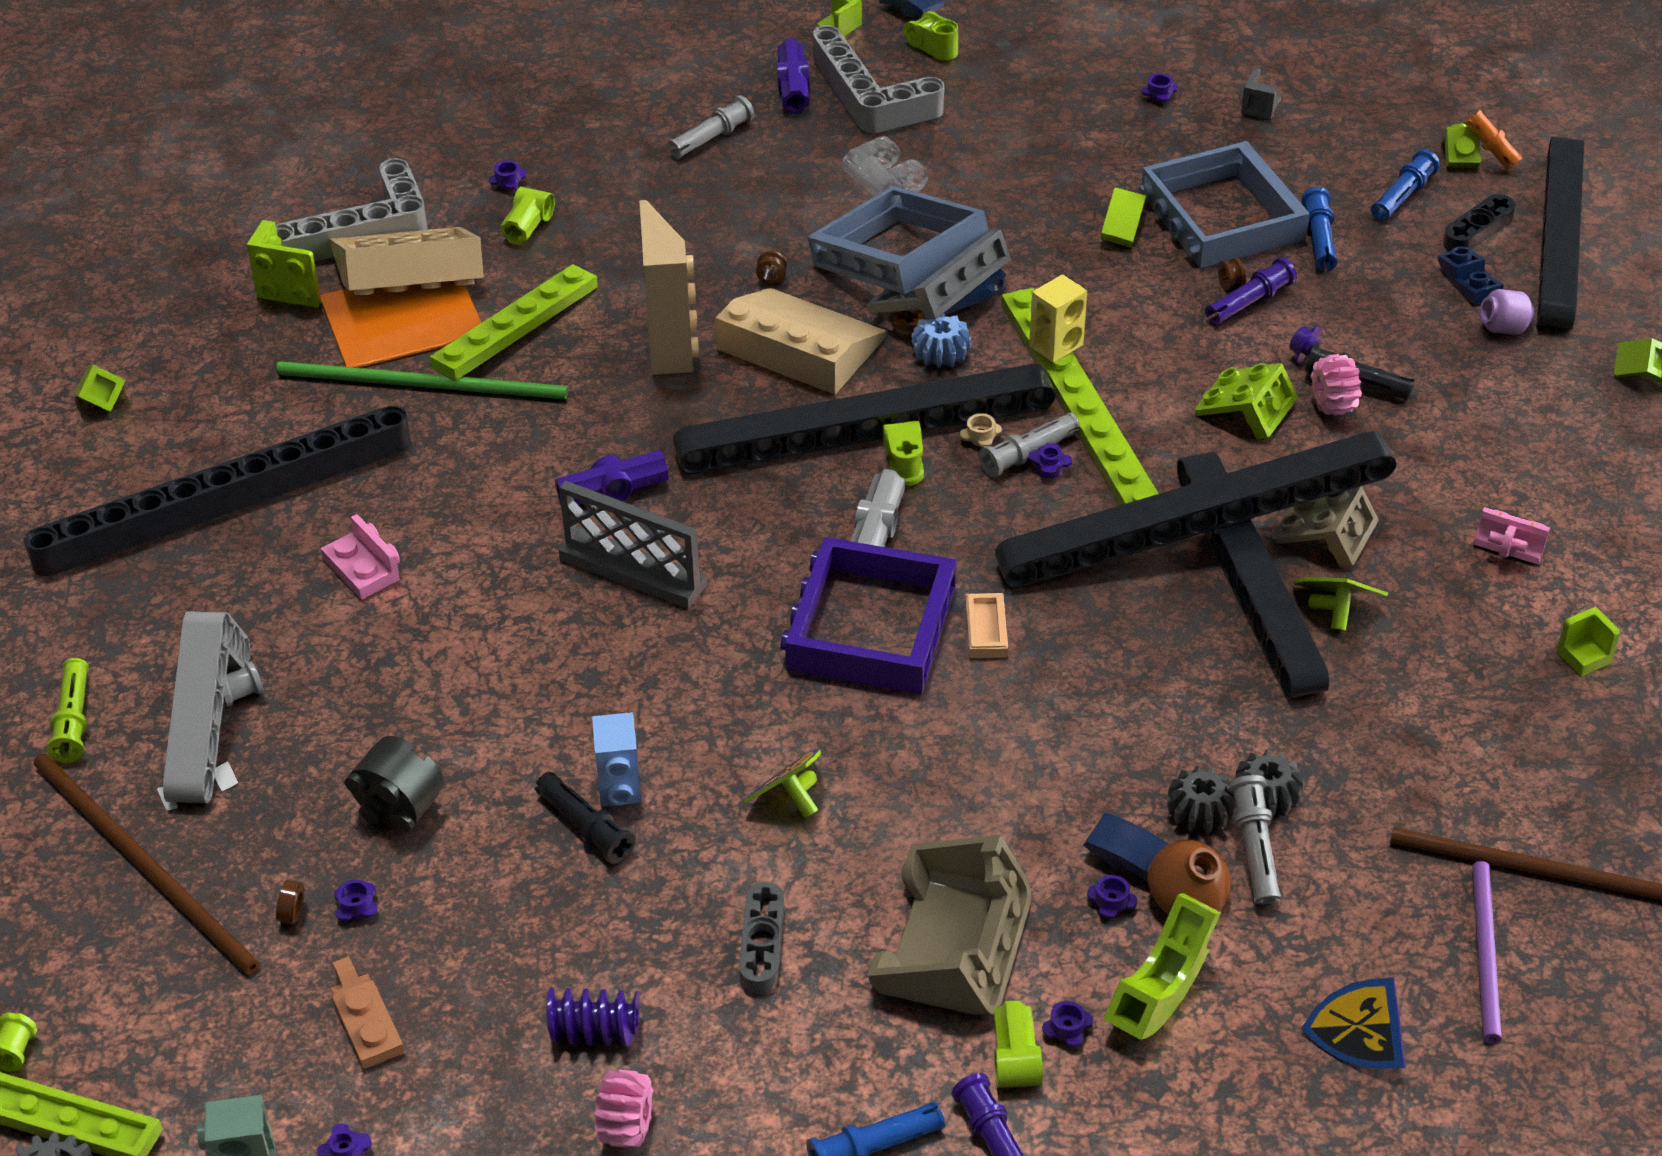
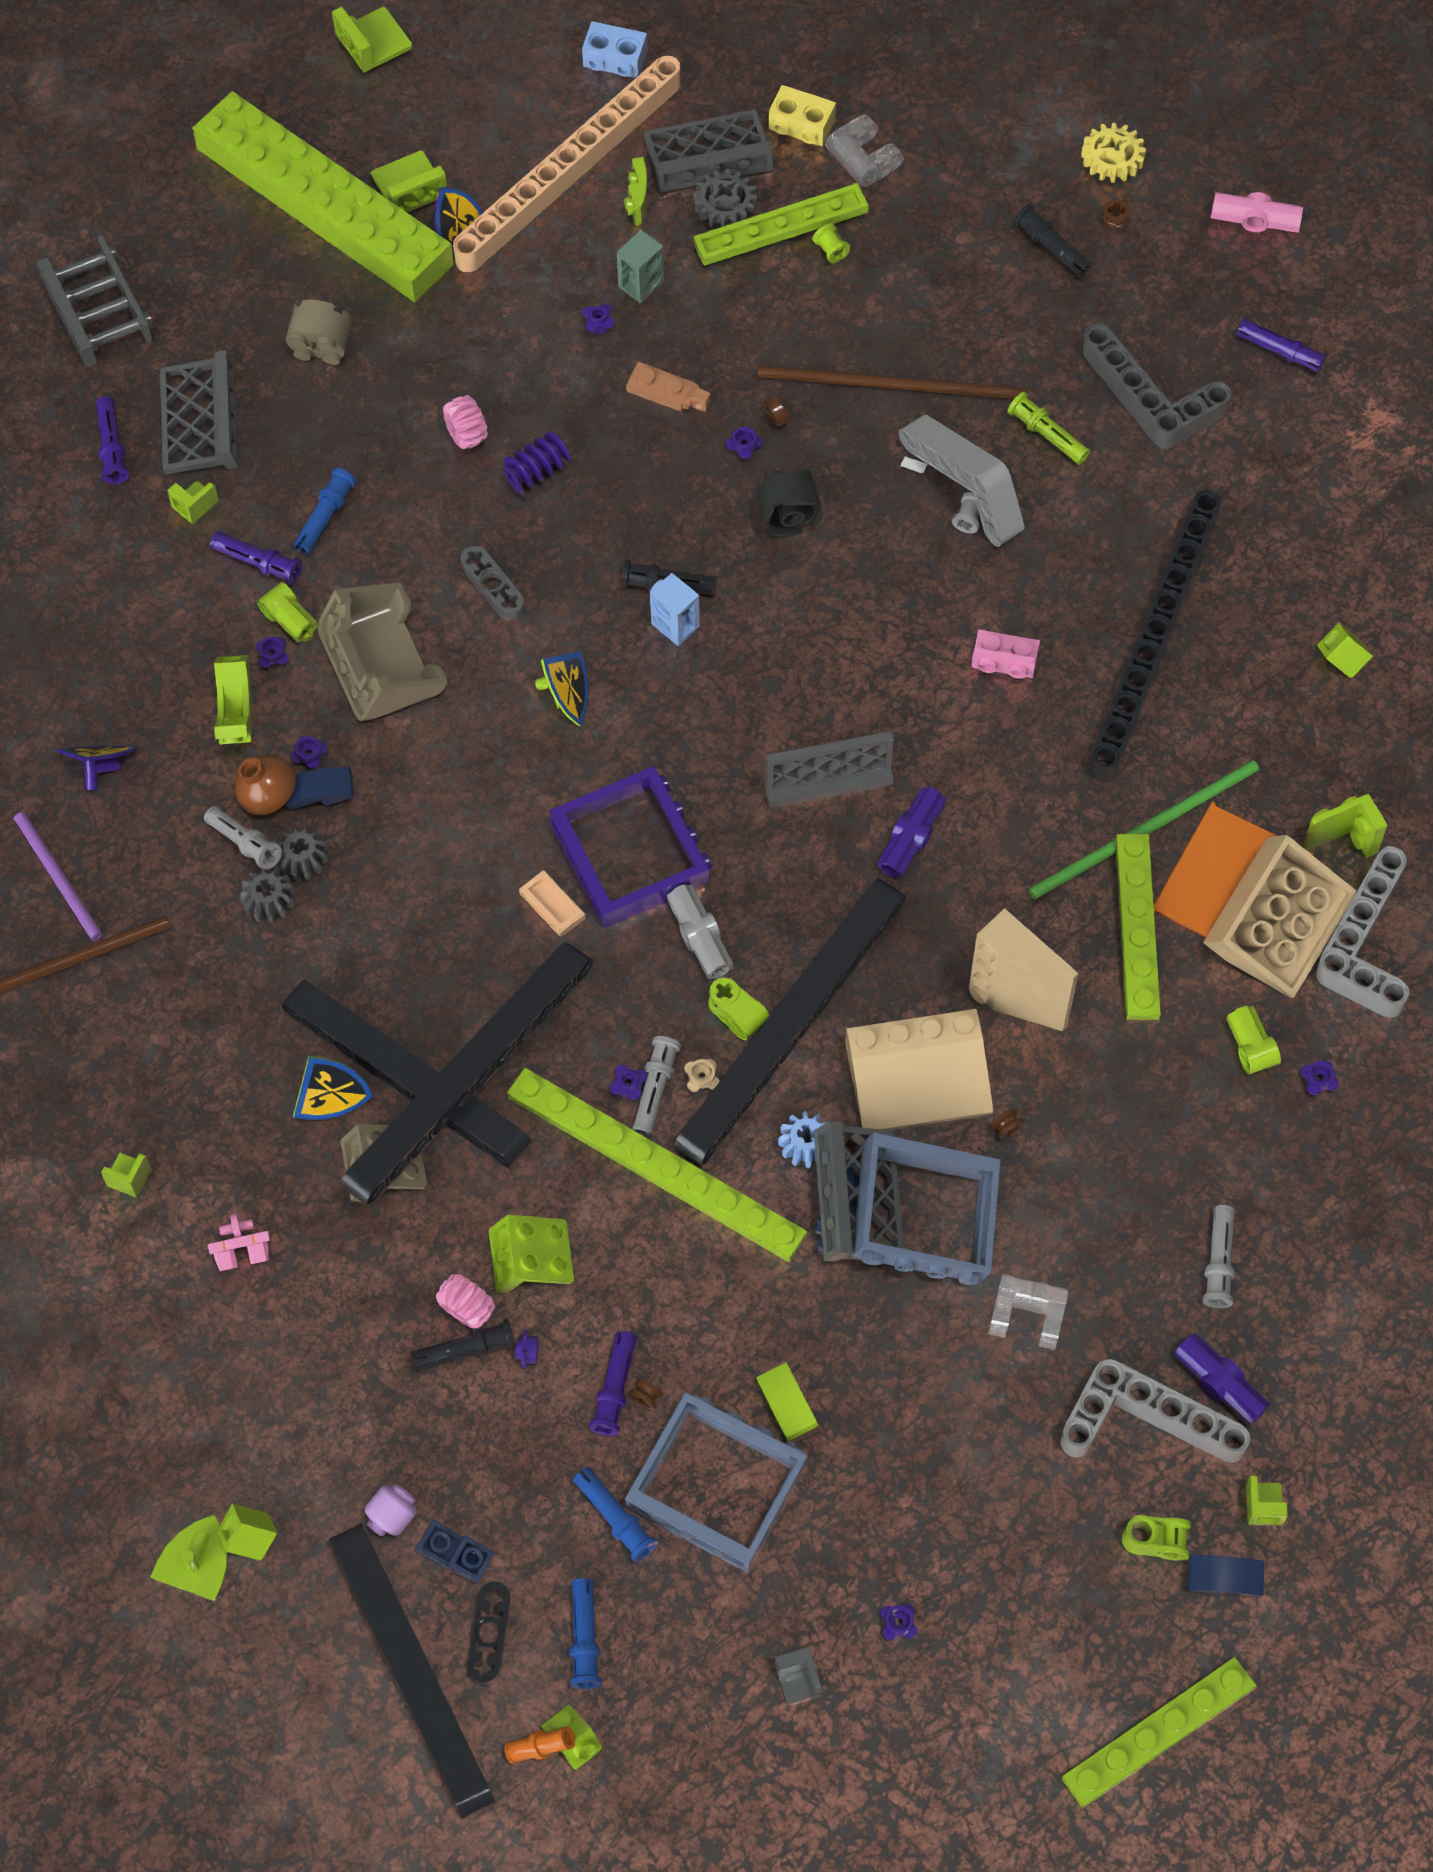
camera: 140 degrees right, 20 degrees up
light yellow brick [1029,274,1087,363] -> none

